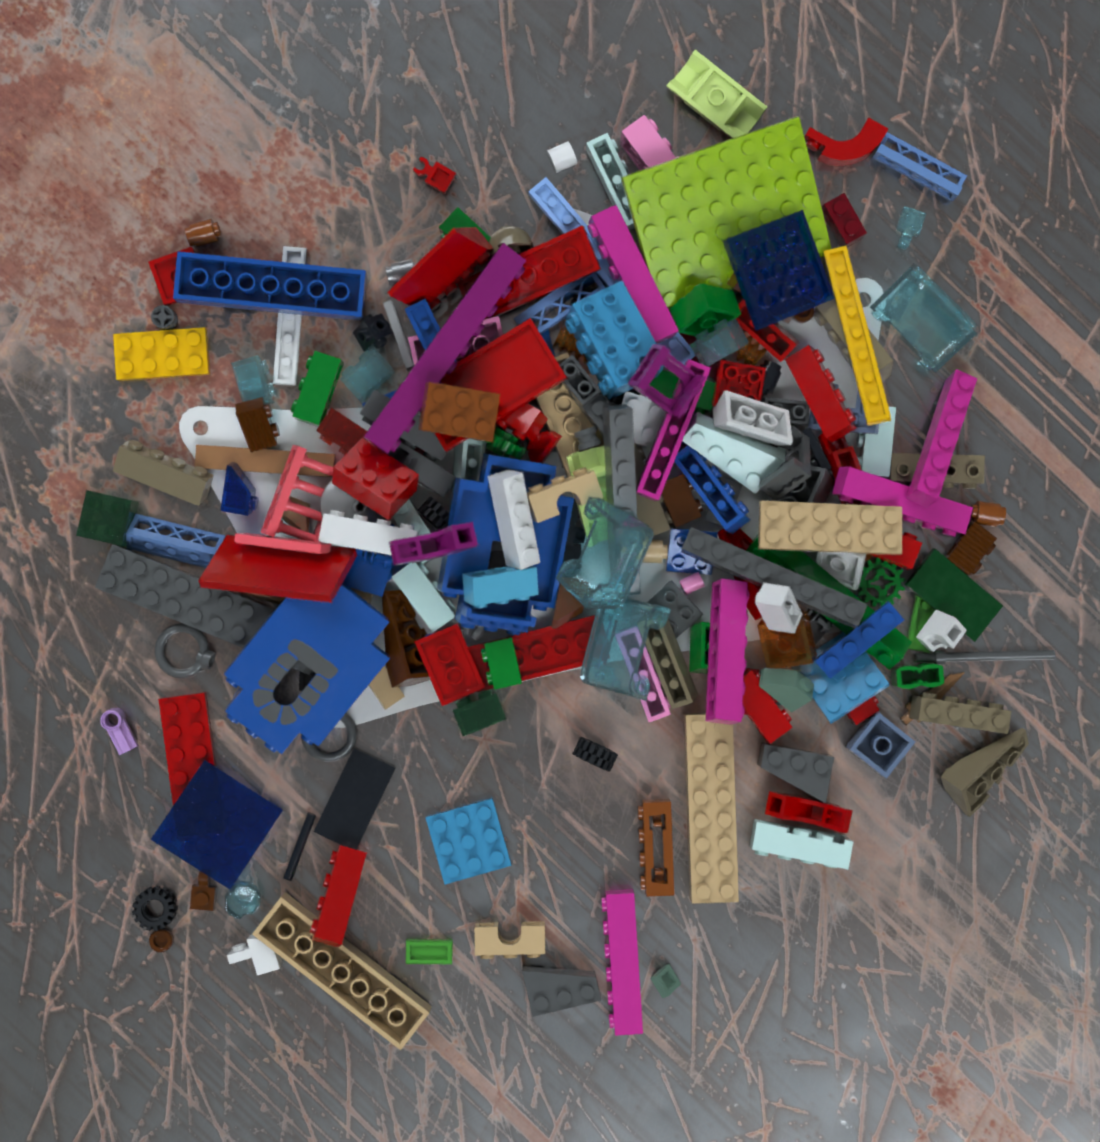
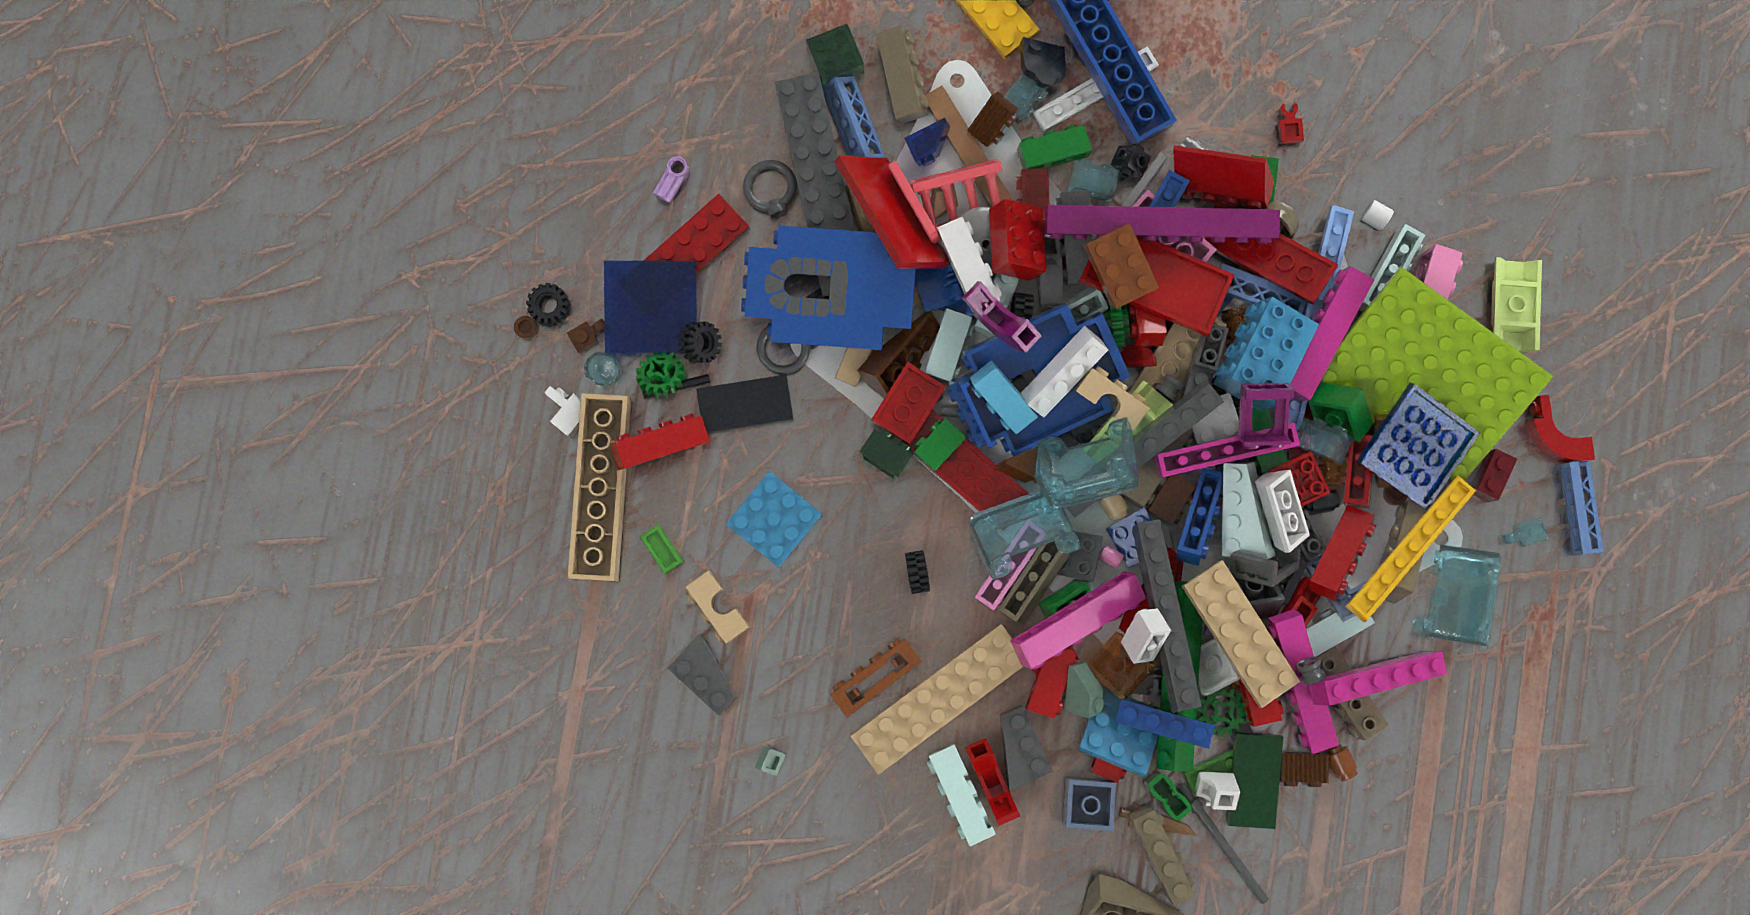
camera: 55 degrees right, 5 degrees down
dark pink brick [601,889,643,1036] -> none
none -> green gear [636,350,686,398]
none -> black tyre [678,321,722,363]
none -> black plate [1020,37,1066,89]
none -> dark grey wheel [1296,656,1326,685]

